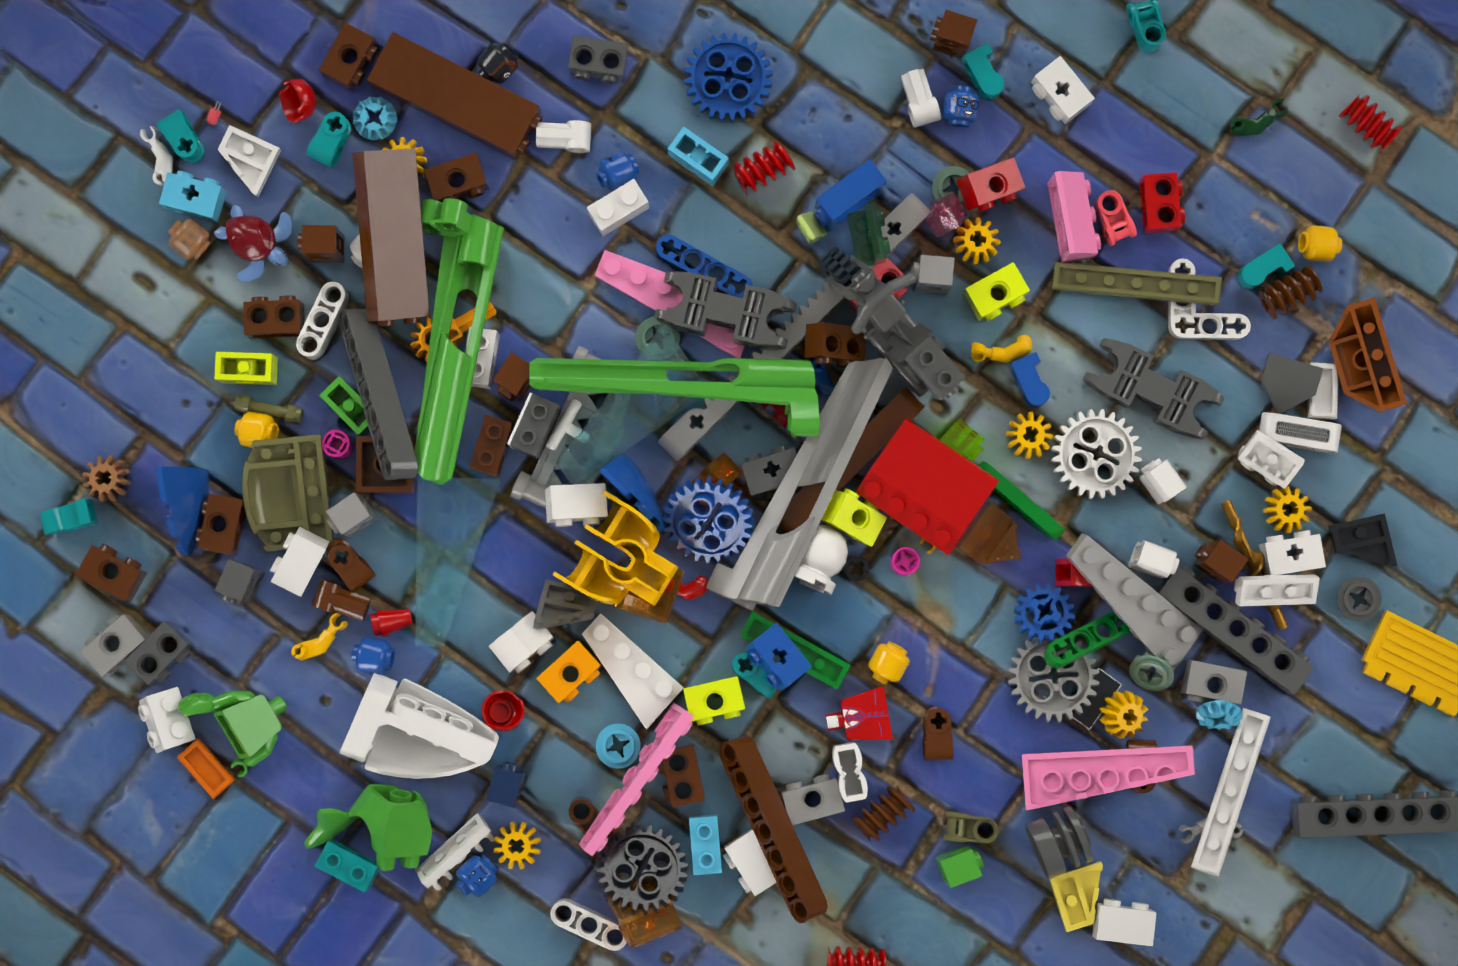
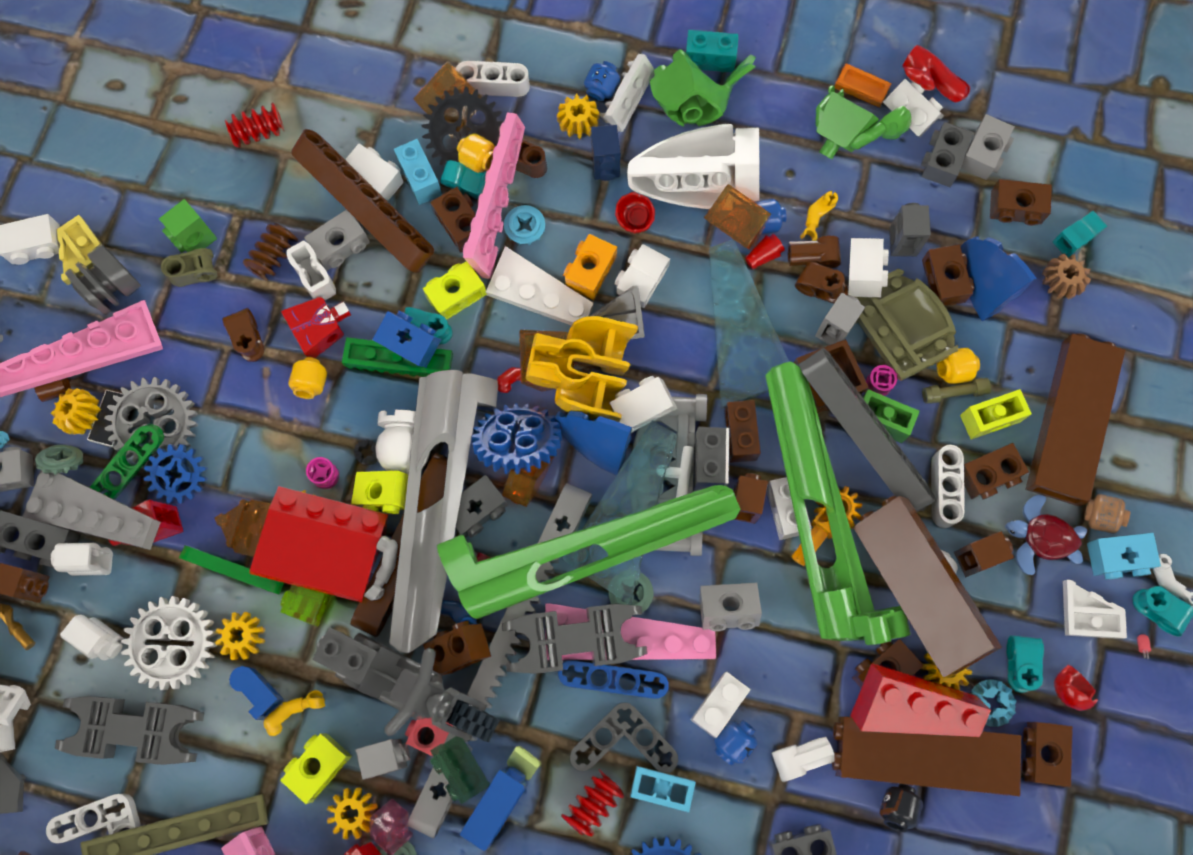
camera: 165 degrees right, 10 degrees down
none -> light grey arm [364,536,398,600]
none -> teal leg [440,160,487,200]
none -> yellow head [457,134,495,173]
none -> dark grey beam [570,703,678,773]
none -> light grey brick [699,583,762,632]
none -> clear orange slope [704,184,771,251]
none -> wedge [850,663,991,737]
none -> red piece [902,45,970,103]
none -> reddish brown brick [1025,333,1126,507]

